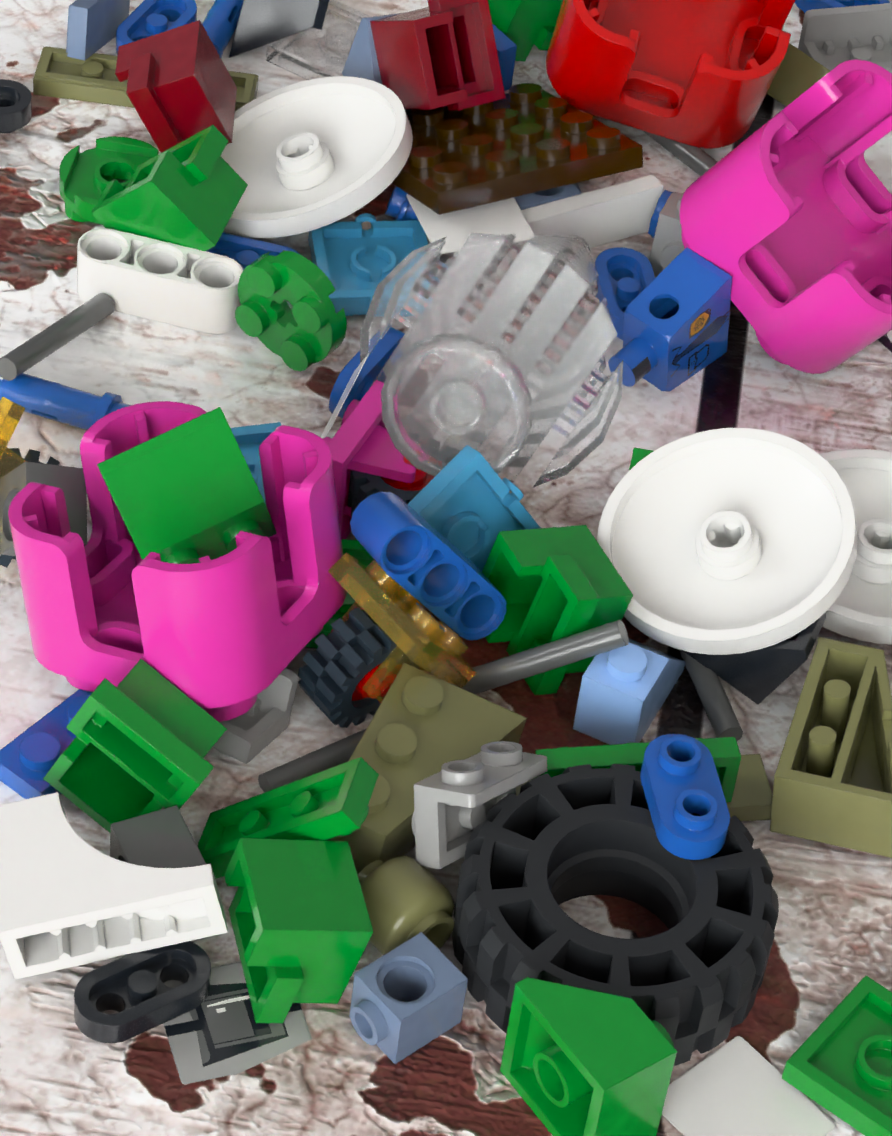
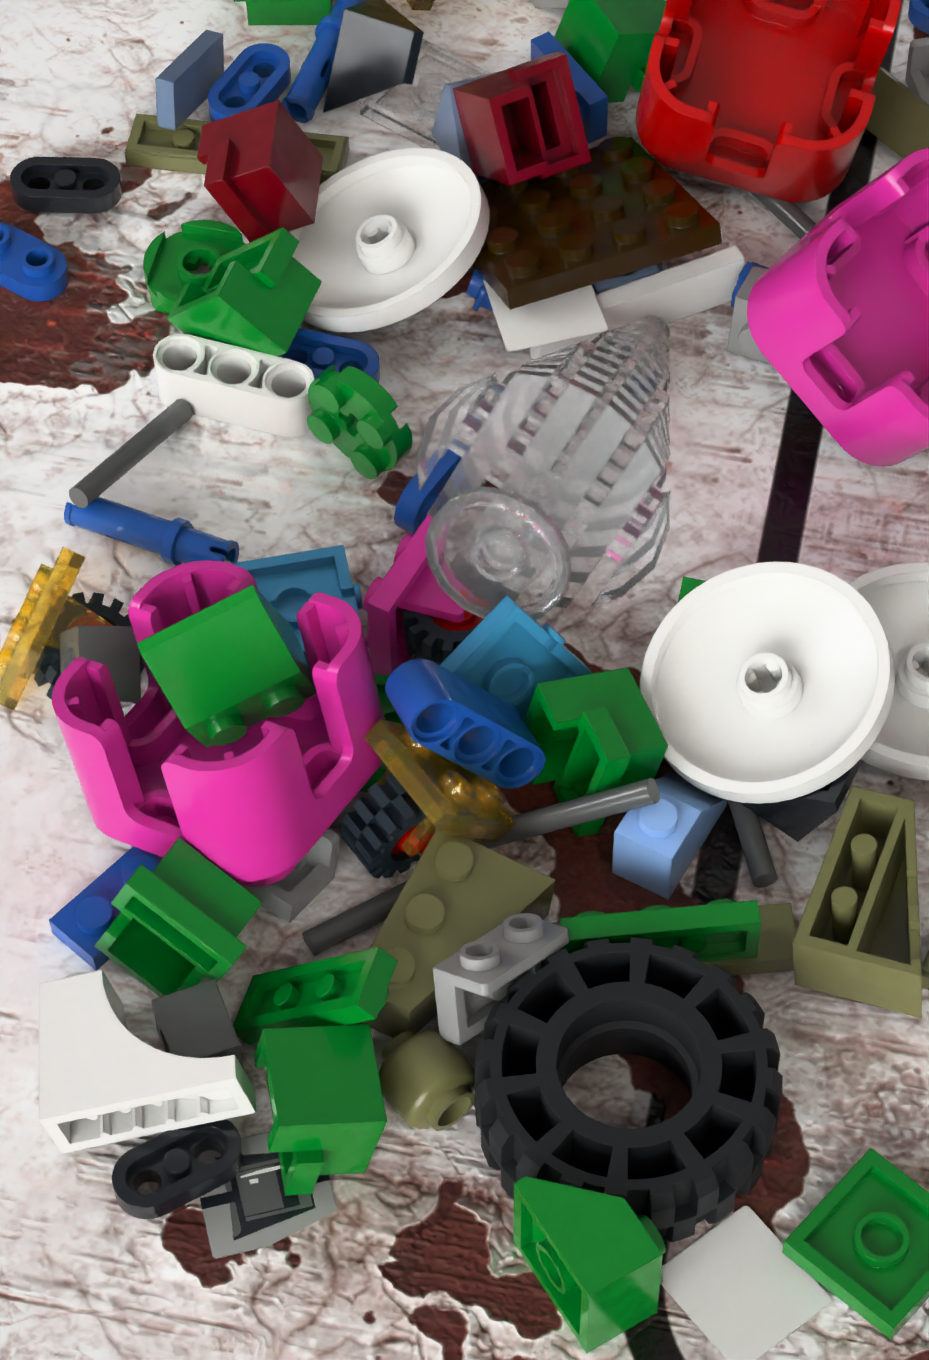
camera: 10 degrees right, 10 degrees up
dark azure plate [308,213,439,316] -> none
white sticker [321,353,369,439] -> none
sand blue brick [349,932,468,1064] -> none
blue plate [592,247,655,340] -> none
blue torso [608,247,732,391] -> none
blue plate [640,734,730,860] -> none

